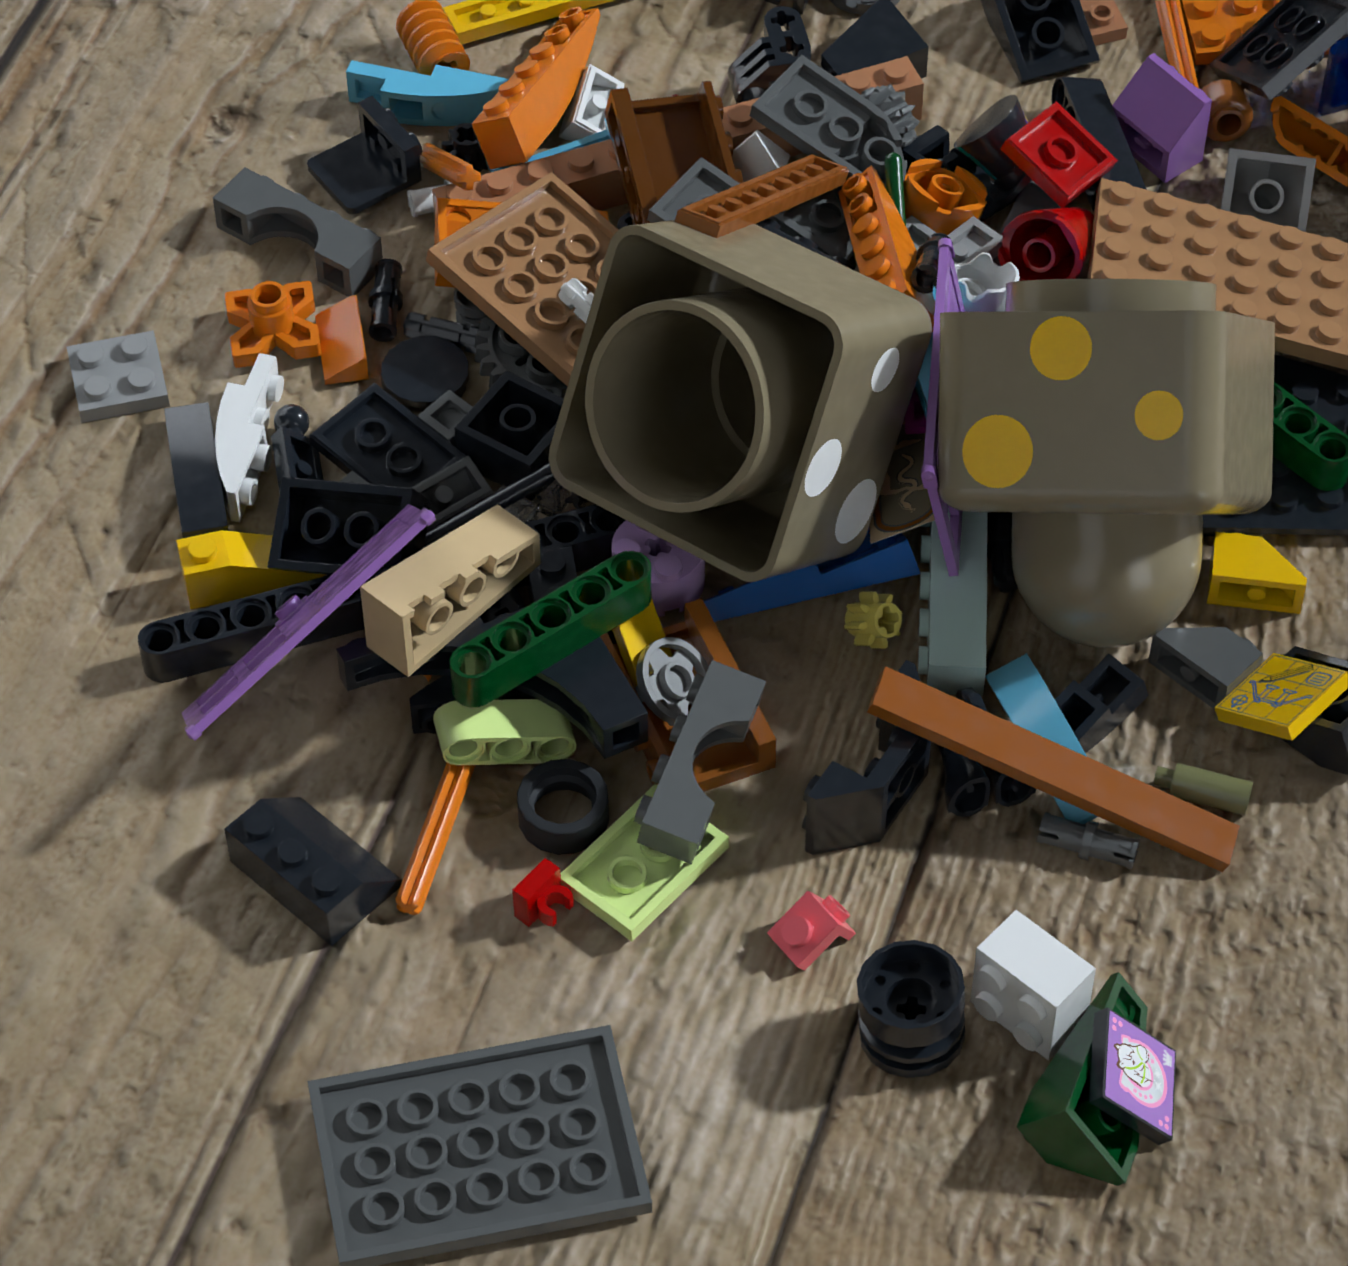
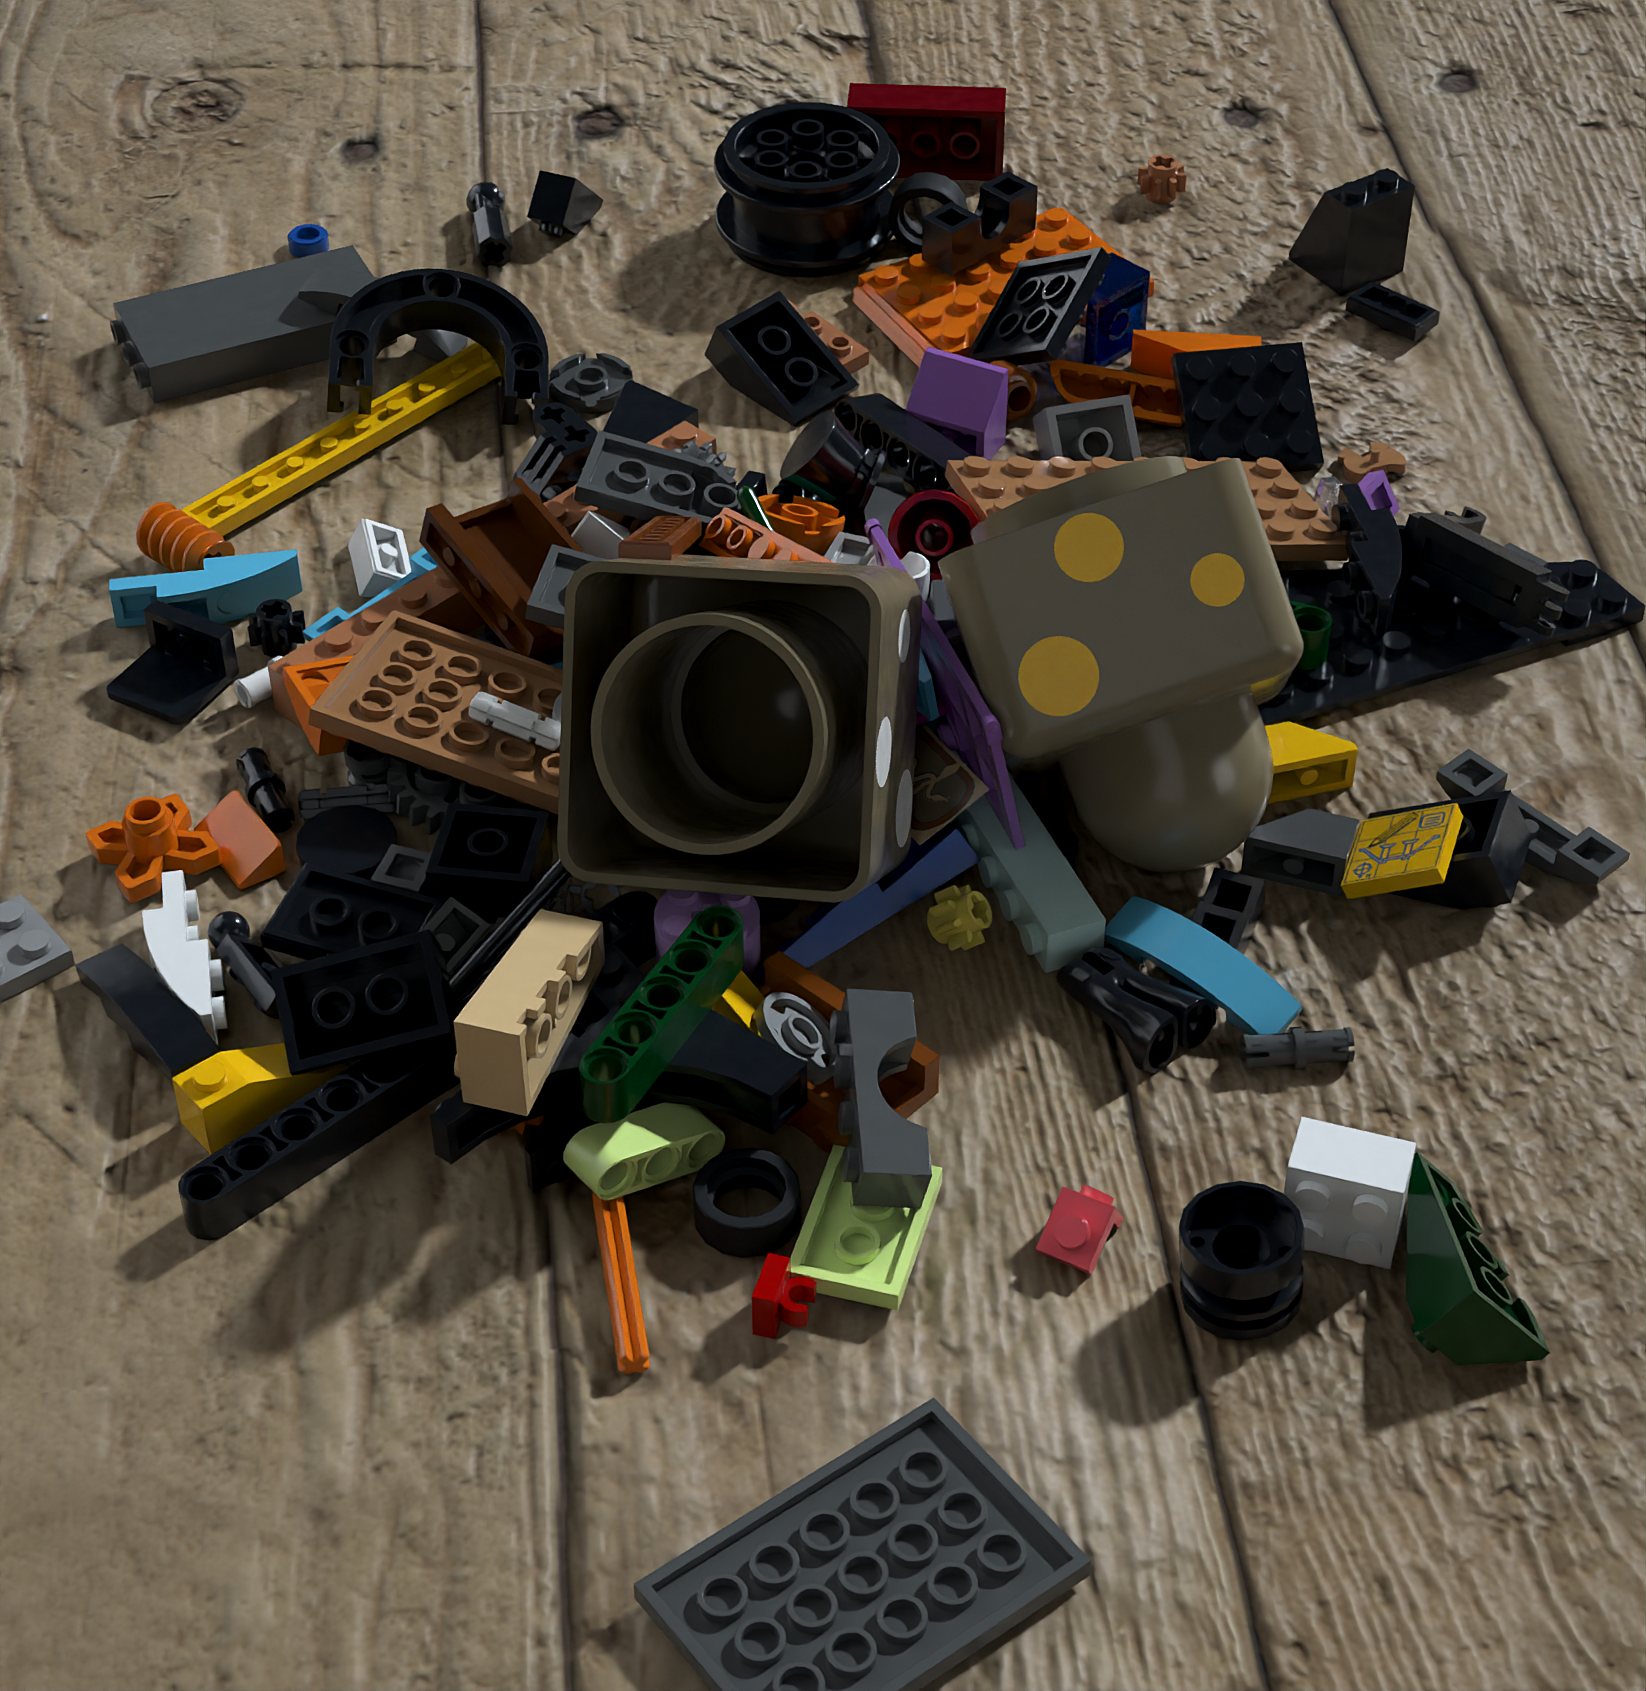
camera: 25 degrees left, 10 degrees down
medium lavender door [182,504,436,741] -> none
dark grey arch [213,167,383,297] -> none
black slope [224,797,402,946] -> none
orange axle [420,143,481,191] -> none
orange slope [472,7,601,169] -> none
black slope [802,660,931,855] -> none
dark orange tile [867,666,1240,873] -> none
black pin [910,233,953,294] -> none
red tile [1000,101,1118,208] -> none
tile [1089,1007,1176,1145] -> none
olive cylinder [1153,763,1254,816] -> none

